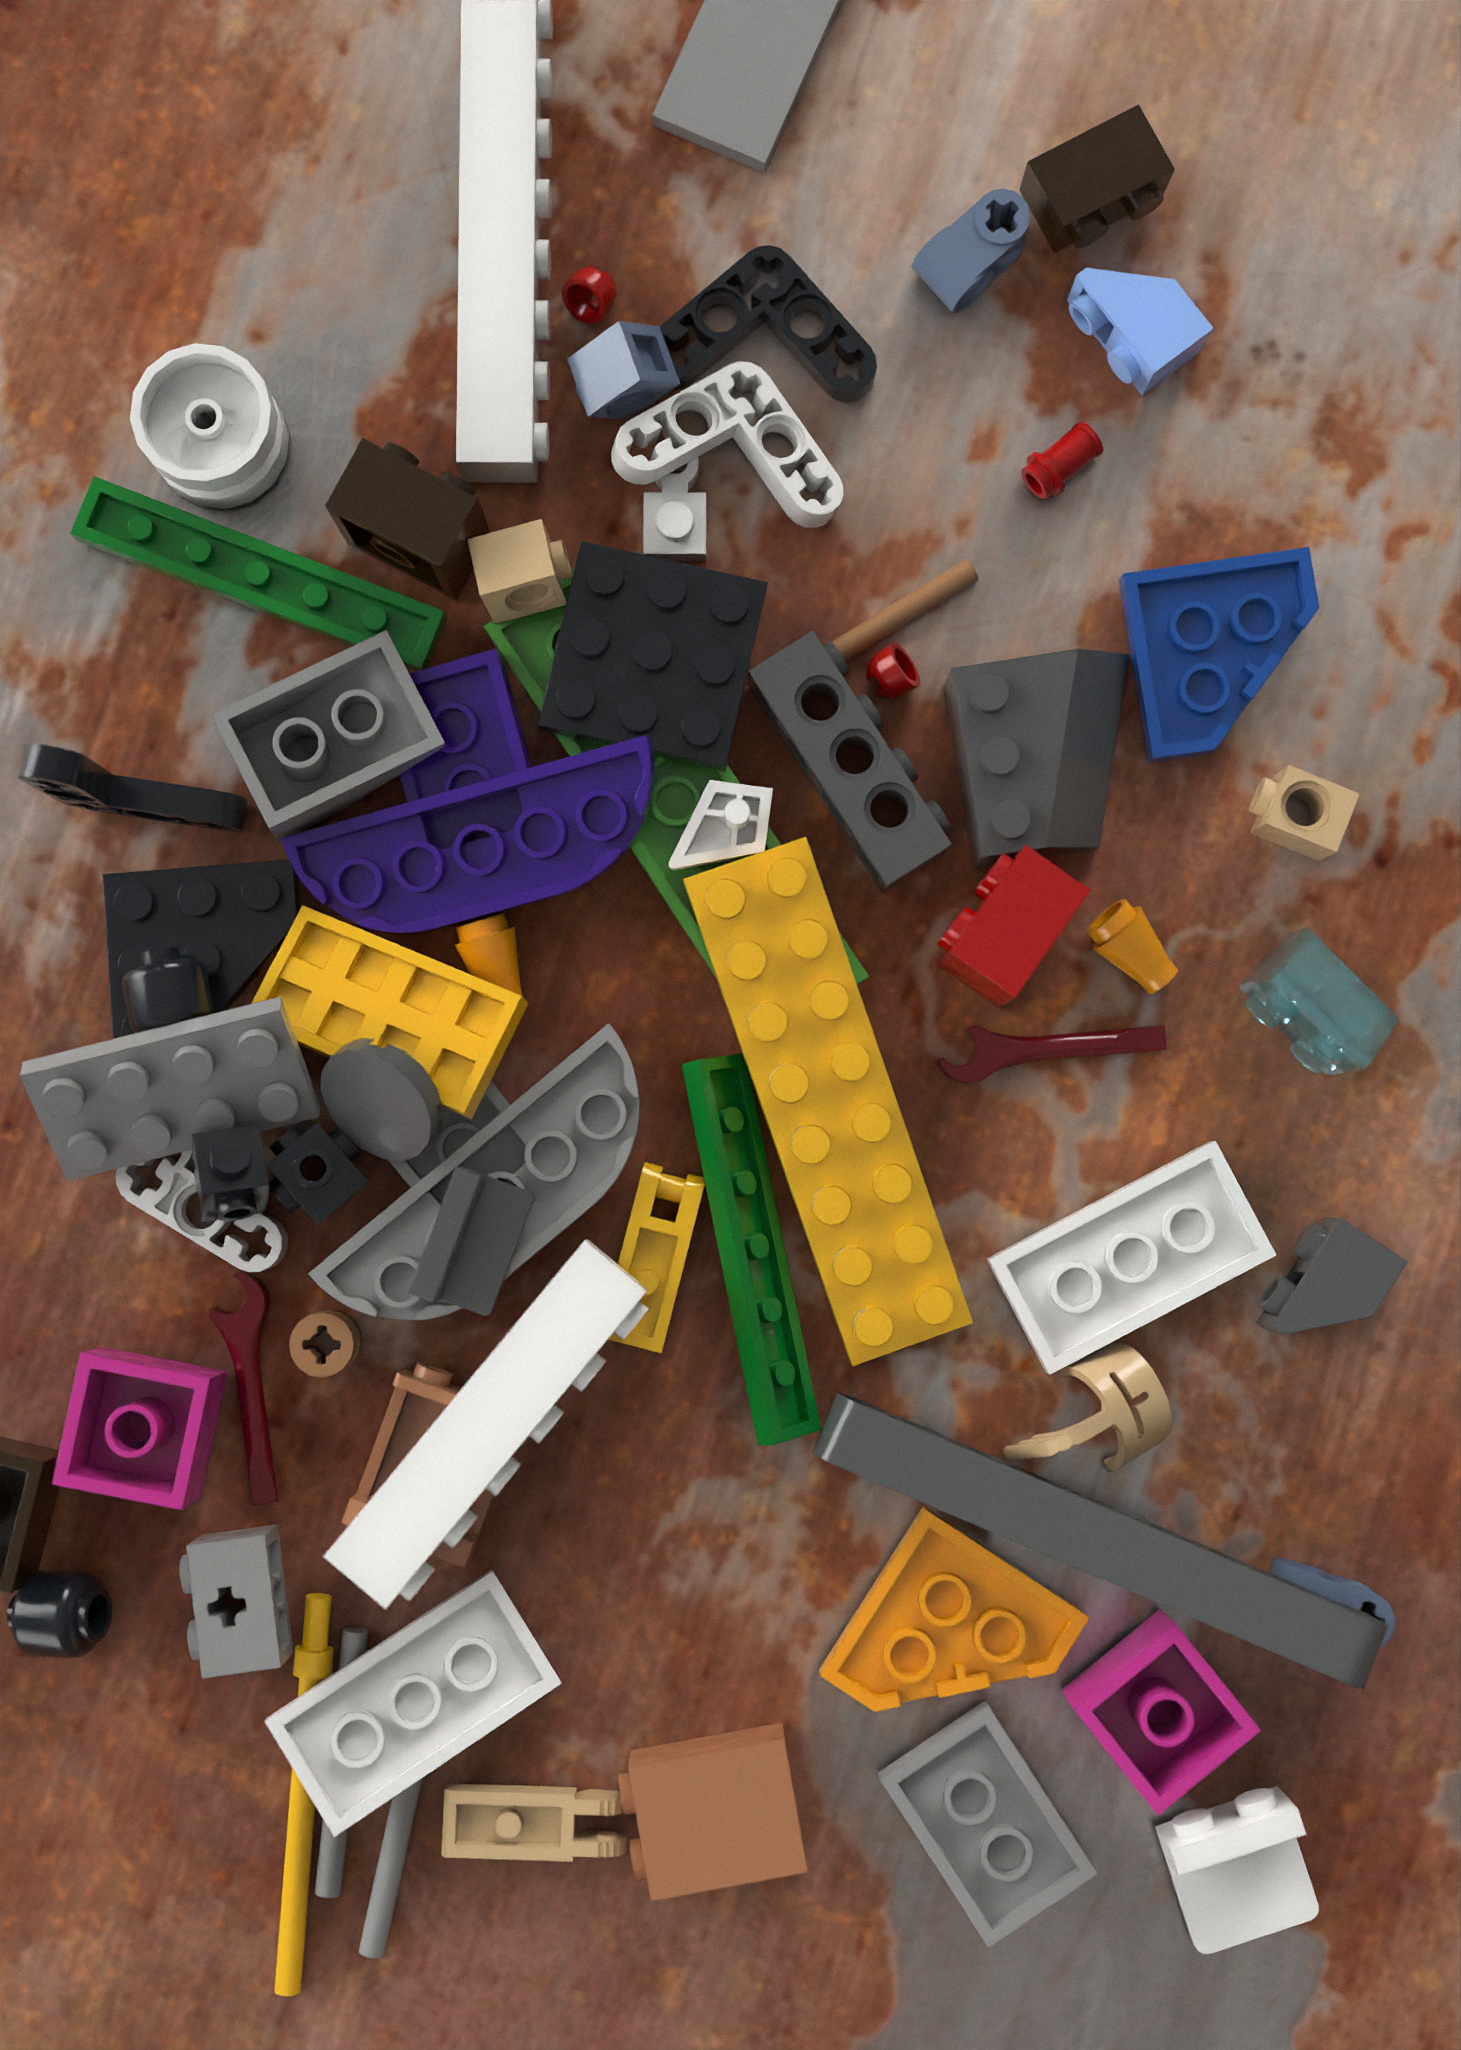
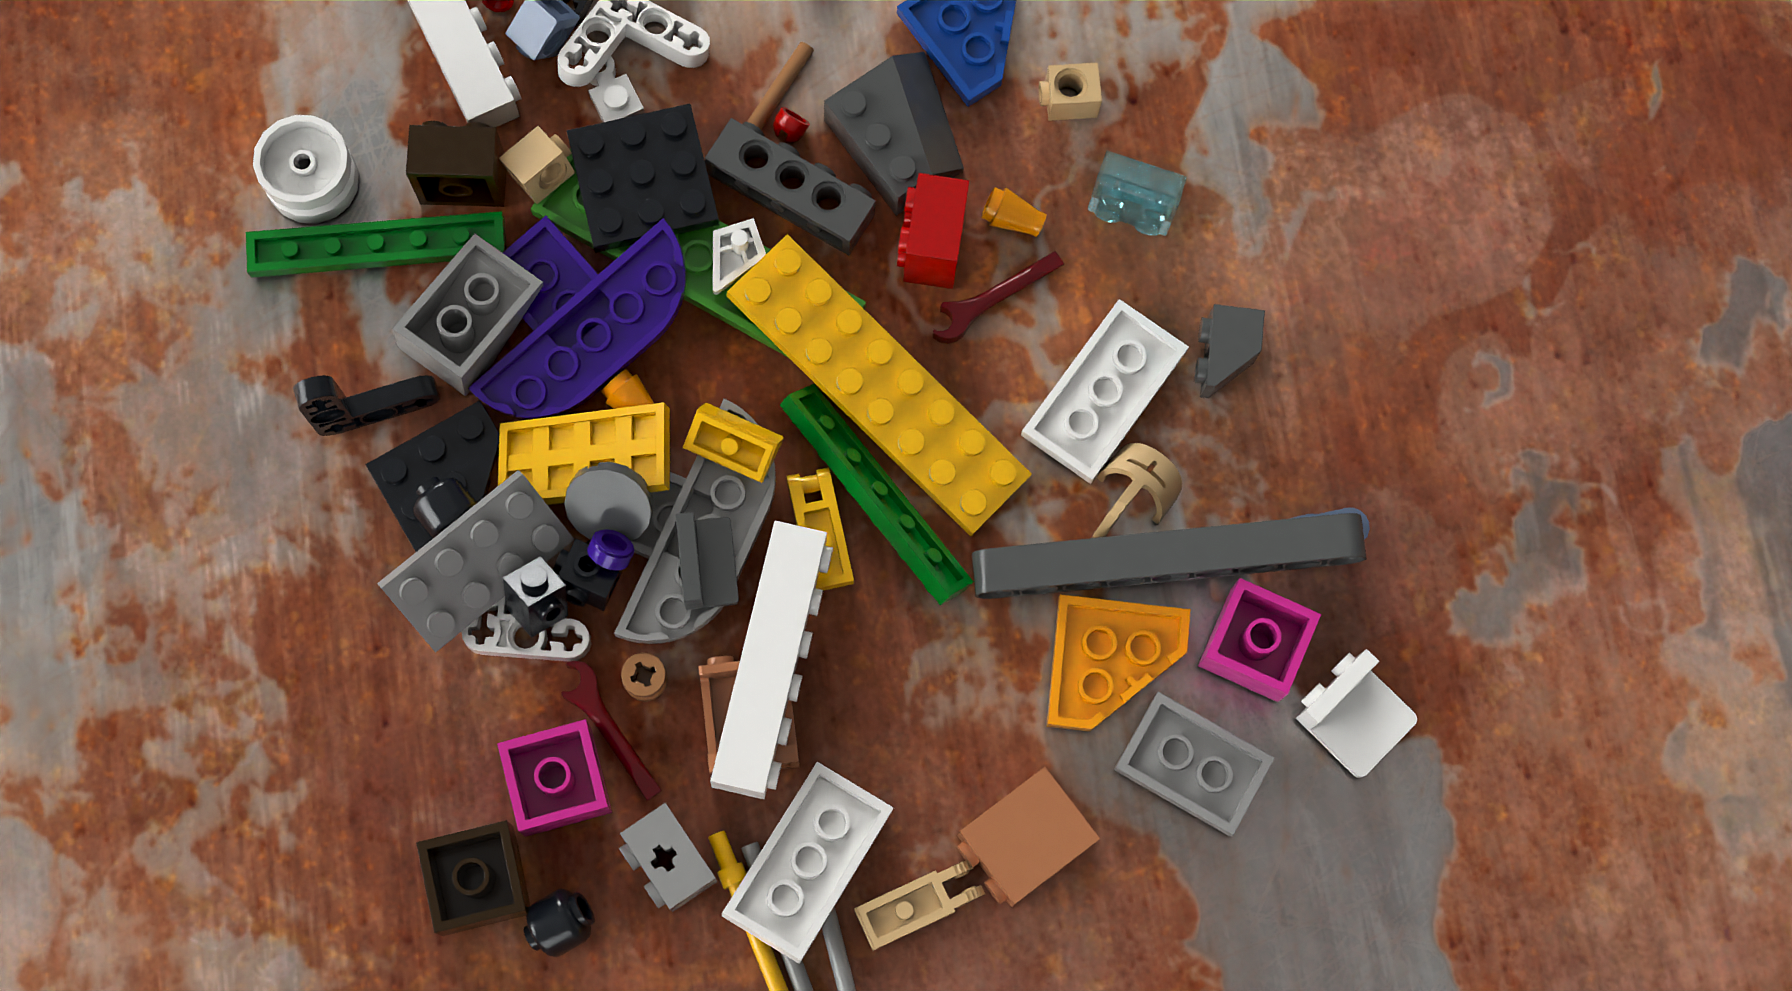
camera: 30 degrees left, 10 degrees down
none -> dark purple tile [587,529,635,570]
none -> yellow slope [683,403,784,483]

